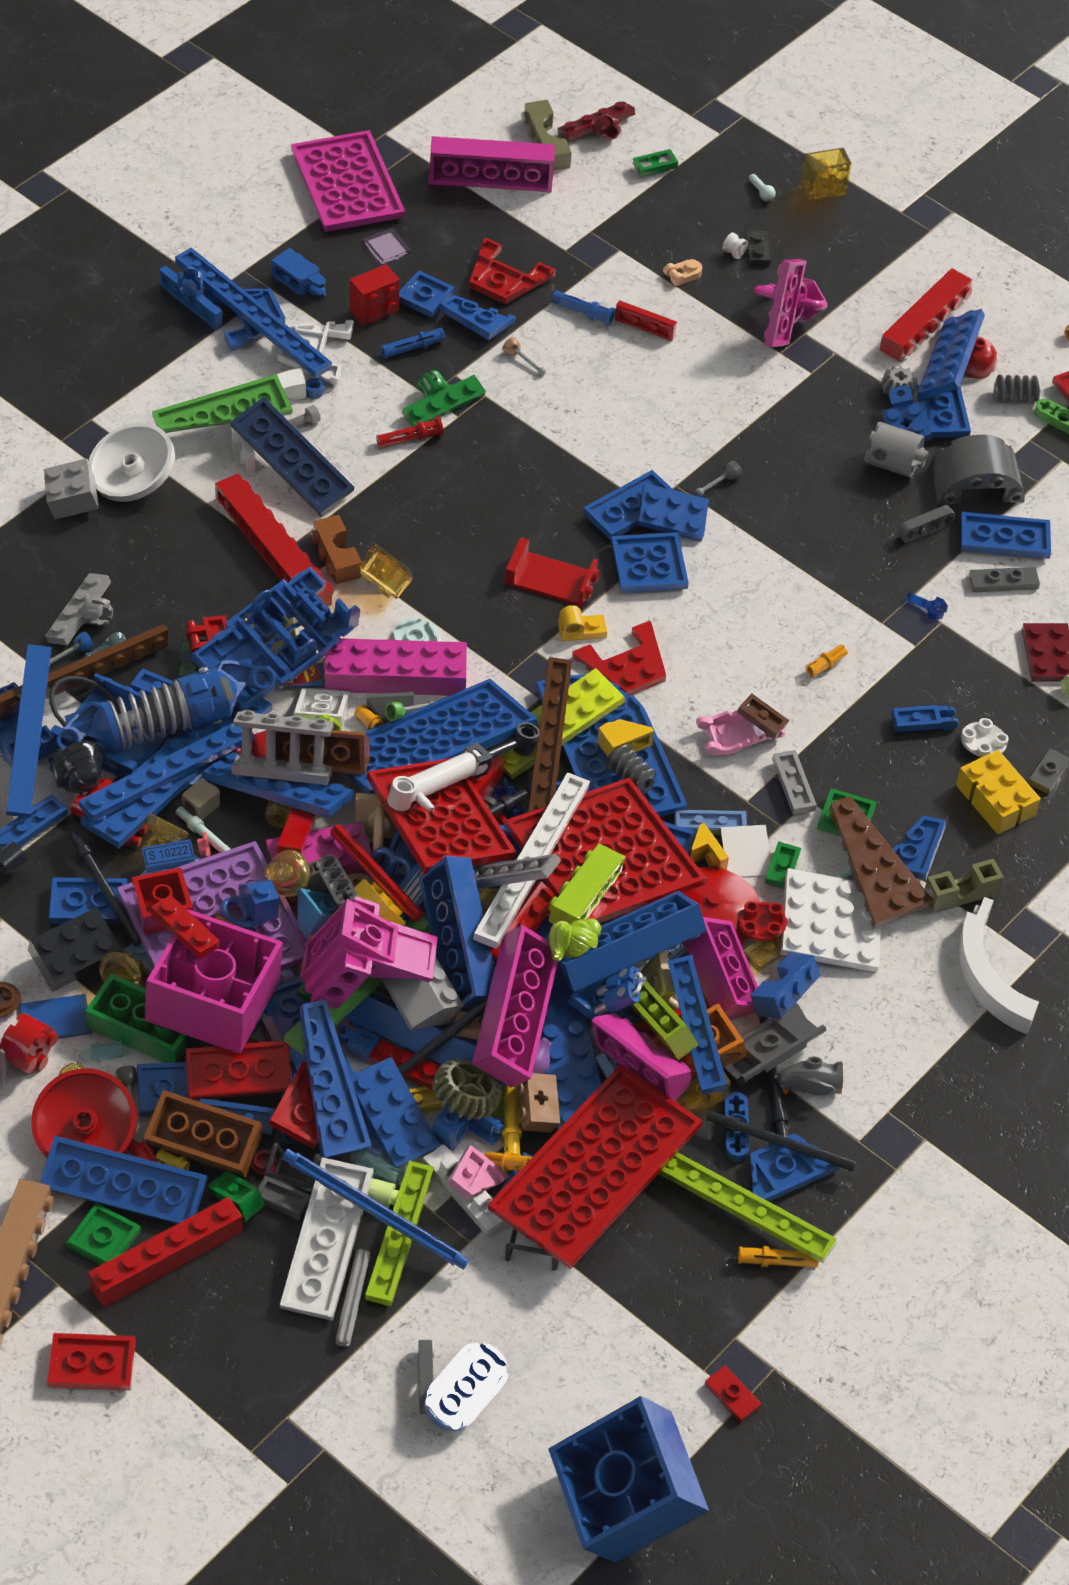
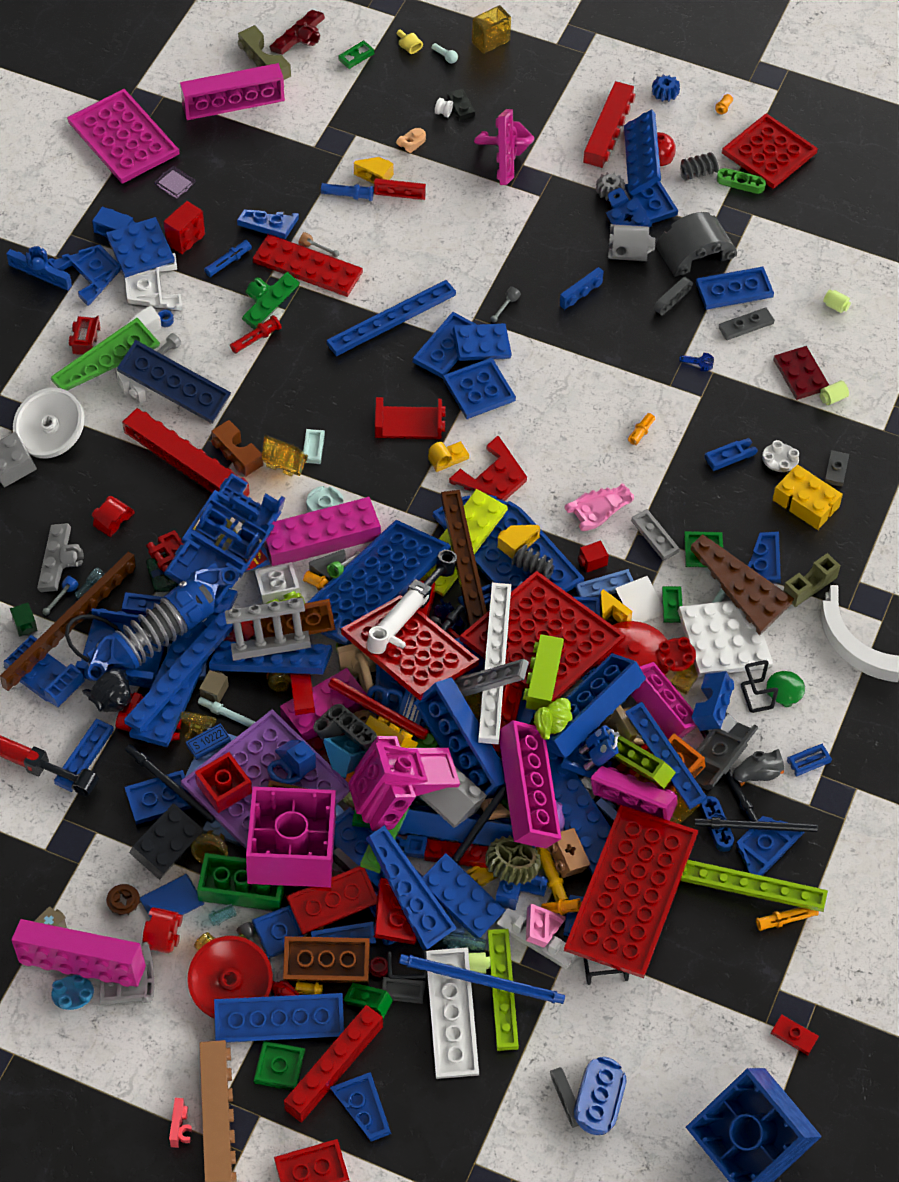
camera: 15 degrees left, 5 degrees up
blue tile [6,644,52,818] -> none
red plate [150,895,220,959] -> none
blue plate [175,247,332,378] -> none
coral plate [197,832,211,858] -> none
clear yellow hair [265,850,310,897] -> none
light grey axle [336,1249,370,1347] -> none
blue plate [399,271,455,318] -> none
red wing [469,238,555,304] -> none
reddish brown plate [737,693,790,740] -> none
none -> dark green brick [10,603,38,637]
none -> red window [69,315,101,355]
none -> red cylinder [92,496,135,537]
none -> blue plate [106,217,175,278]
none -> red plate [253,234,363,297]
none -> light aqua tile [302,429,325,464]
none -> blue plate [327,280,456,356]
none -> blue wing [330,1072,391,1141]
none -> yellow slope [354,157,394,184]
none -> light yellow piece [396,29,423,54]
none -> blue plate [560,267,604,310]
none -> red brick [578,540,609,572]
none -> blue gear [652,74,680,102]
none -> black piece [741,660,778,713]
none -> green dish [766,671,805,707]
none -> blue tile [787,743,832,777]

